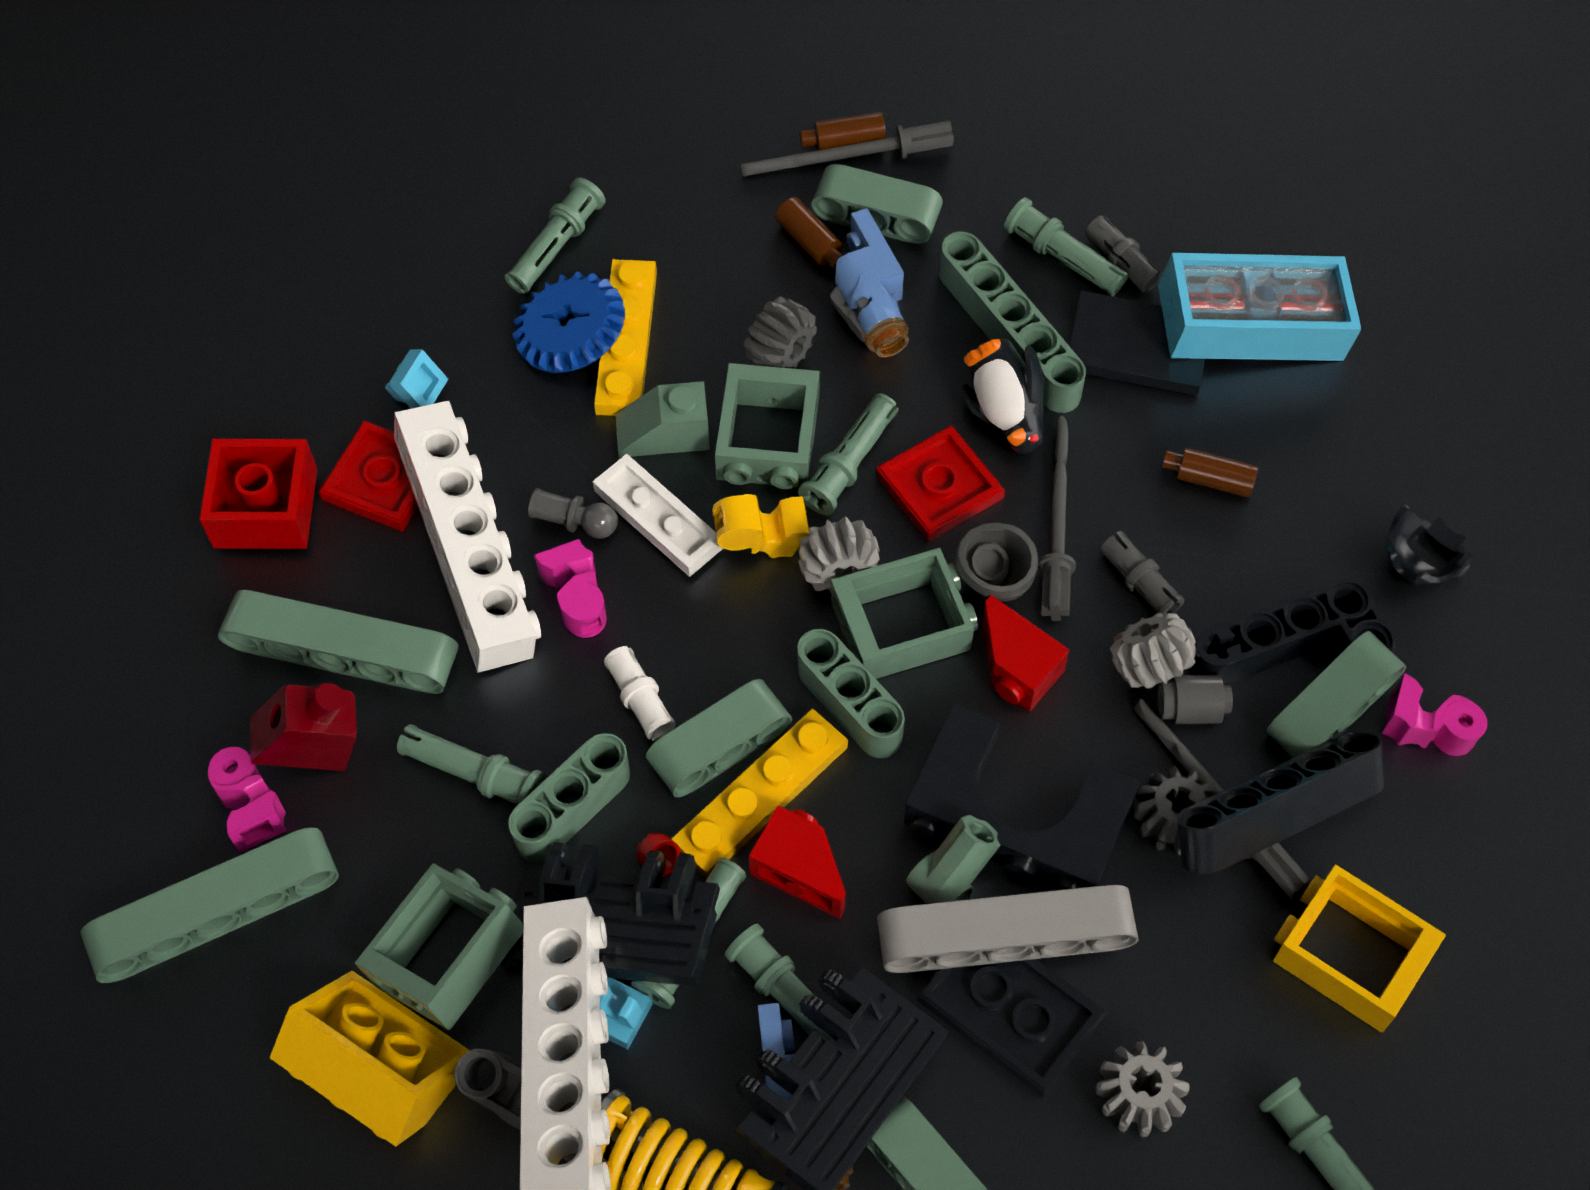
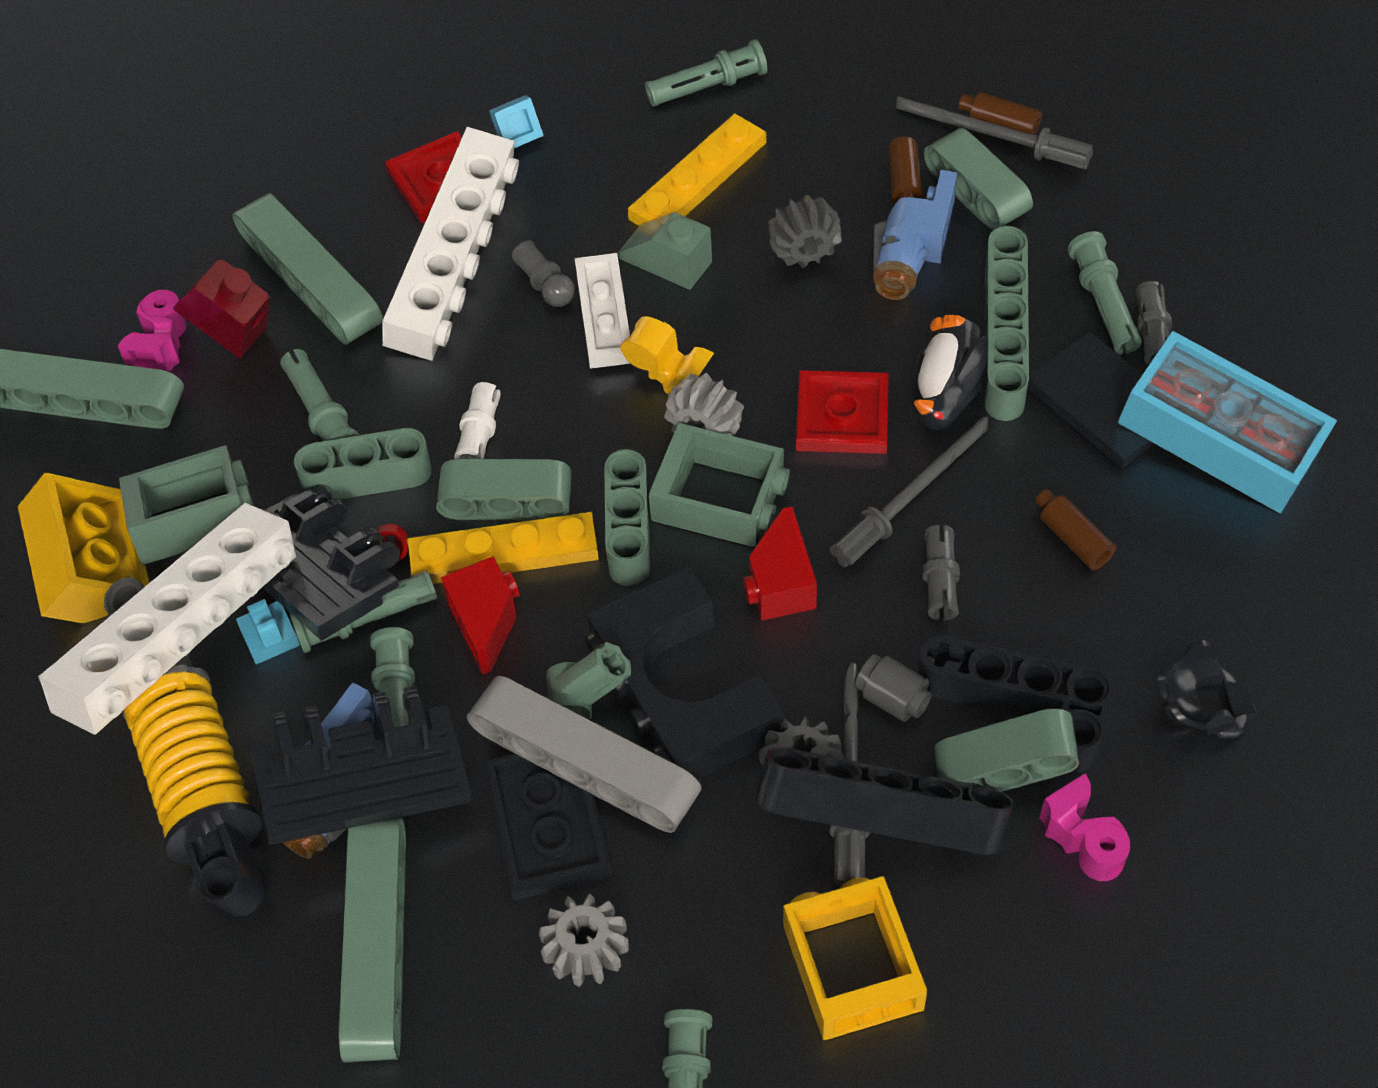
camera: 40 degrees right, 5 degrees down
red brick [199,439,318,549] -> none
blue gear [512,271,625,373] -> none
dark pink leg [534,539,607,638] -> none
sand green window [715,363,820,489] -> none
sand green pin [798,393,899,515] -> none
dark grey hat [954,523,1038,602] -> none
light grey gear [1110,613,1197,688] -> none

